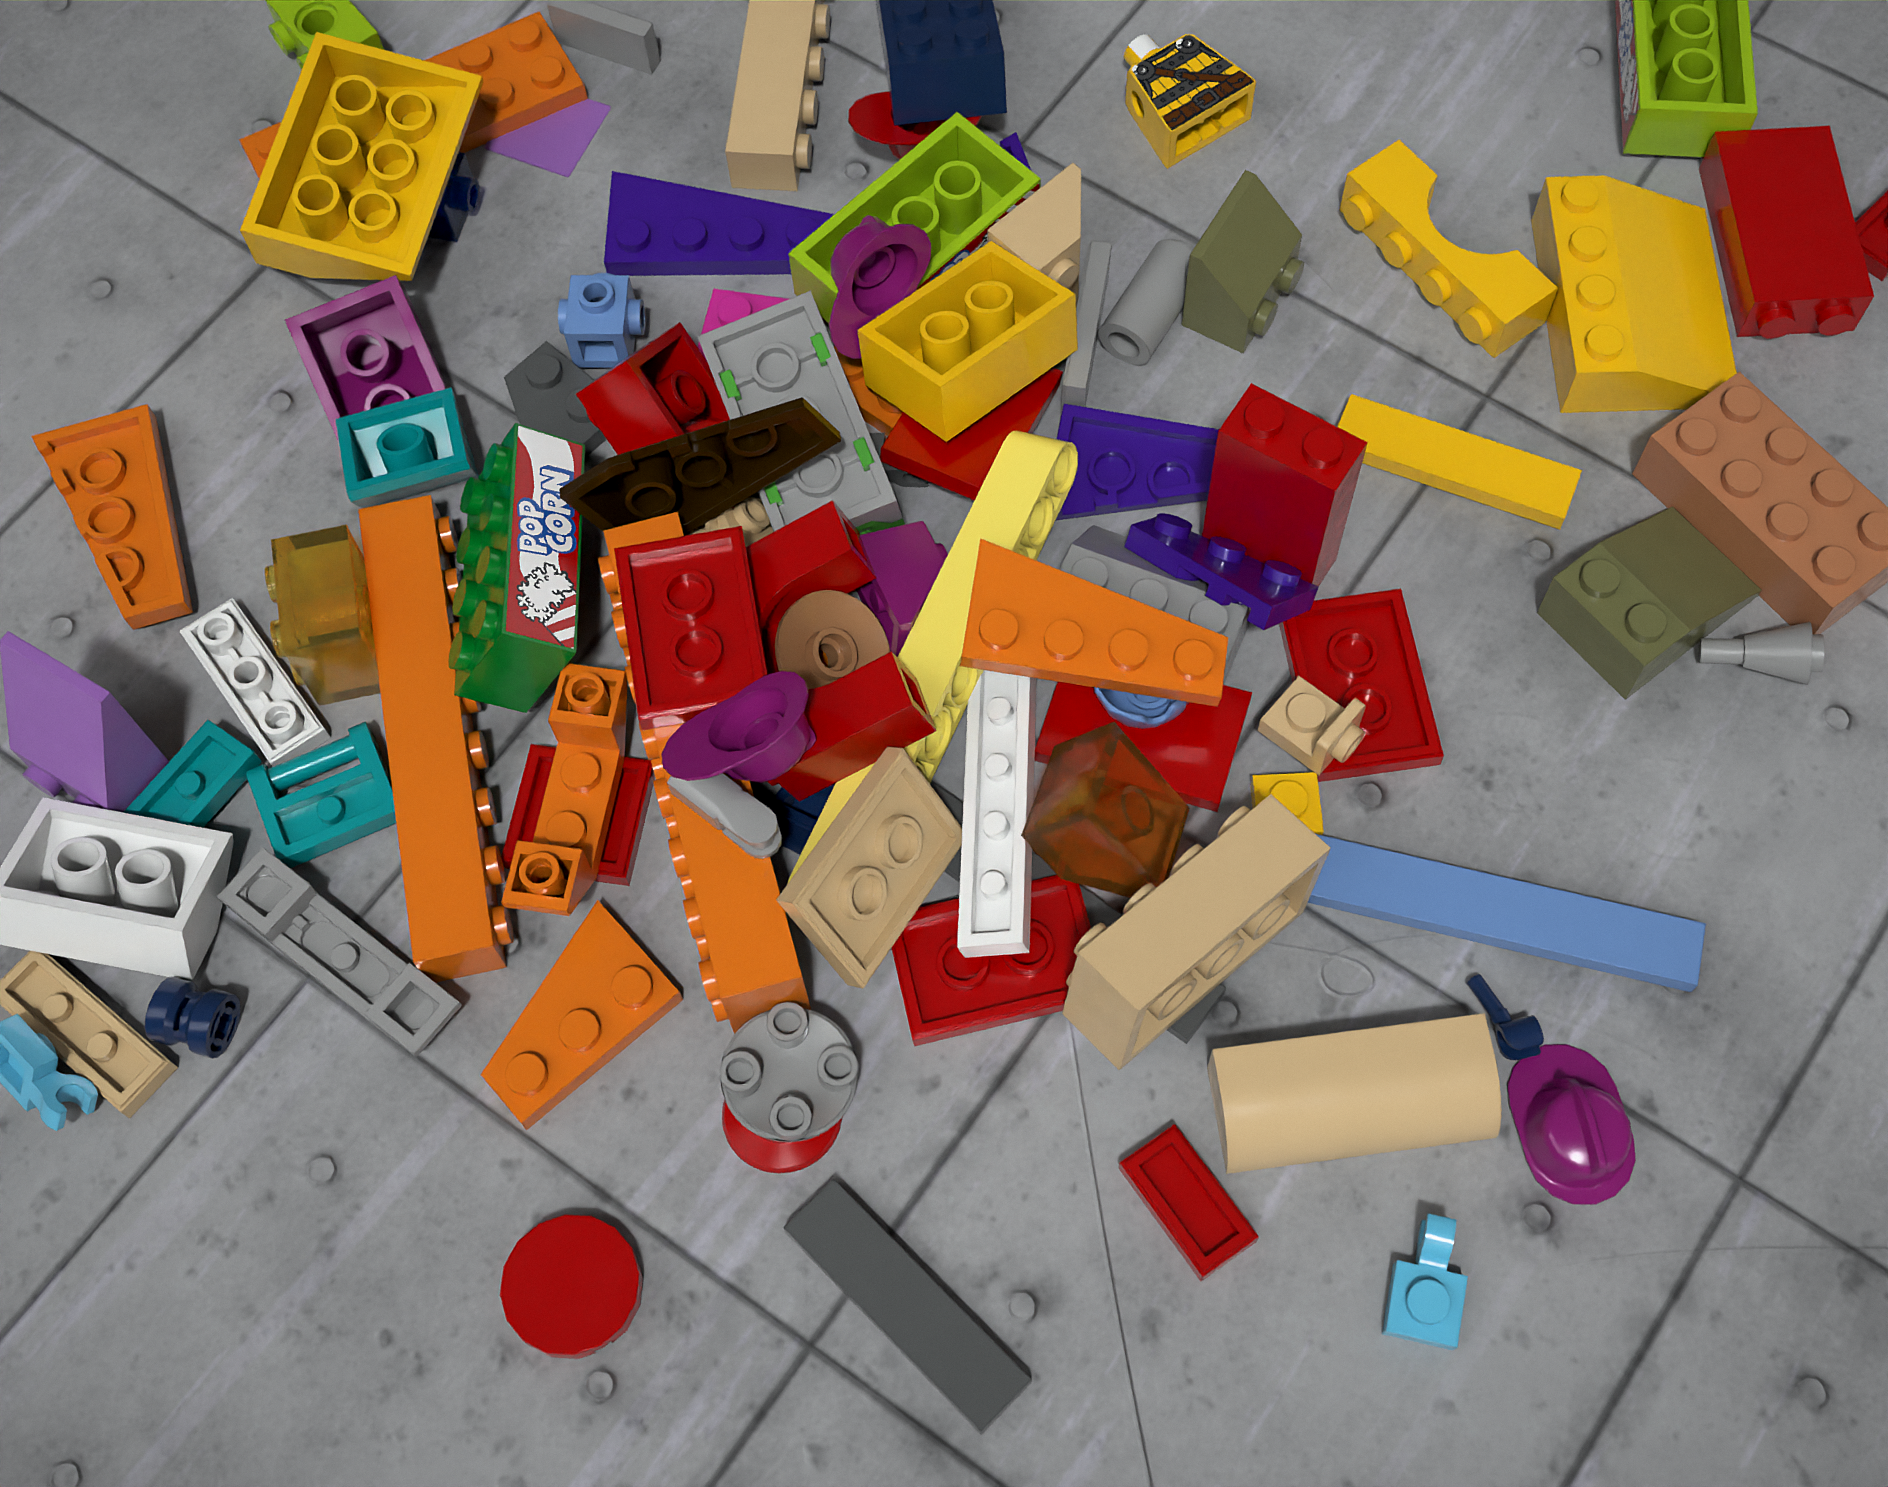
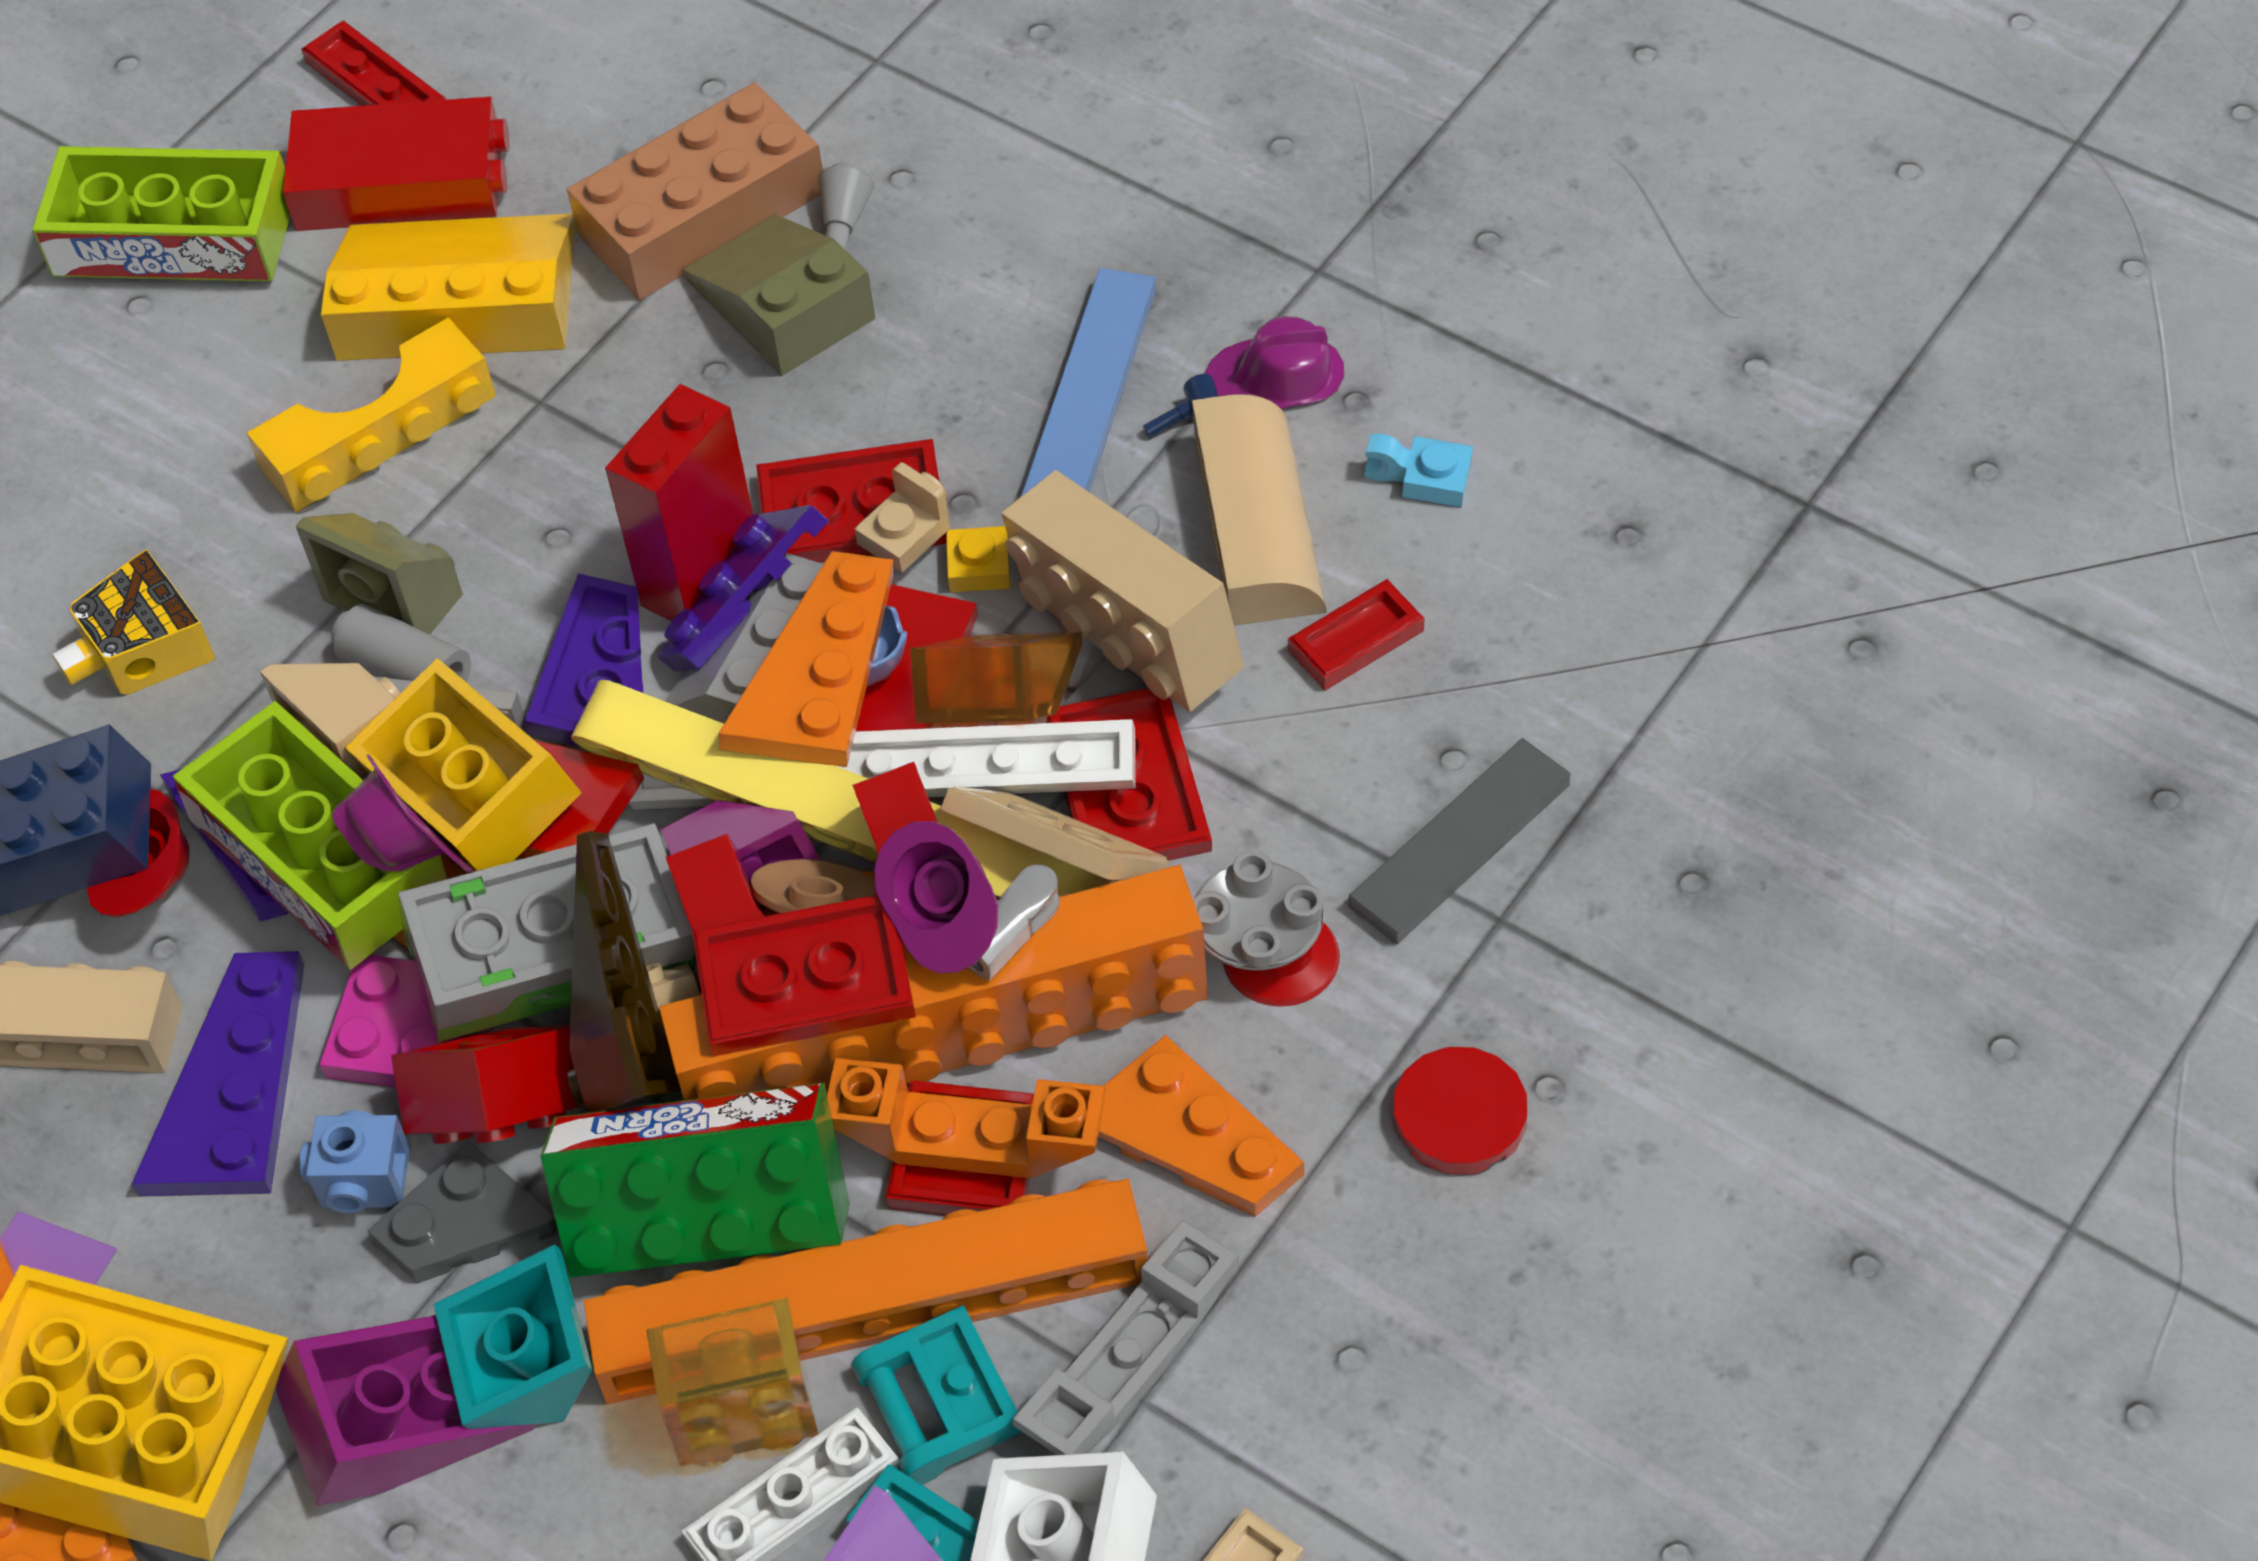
camera: 90 degrees left, 10 degrees down
dark blue wheel [144,976,241,1059] -> none
yellow tile [1337,394,1582,530] -> none

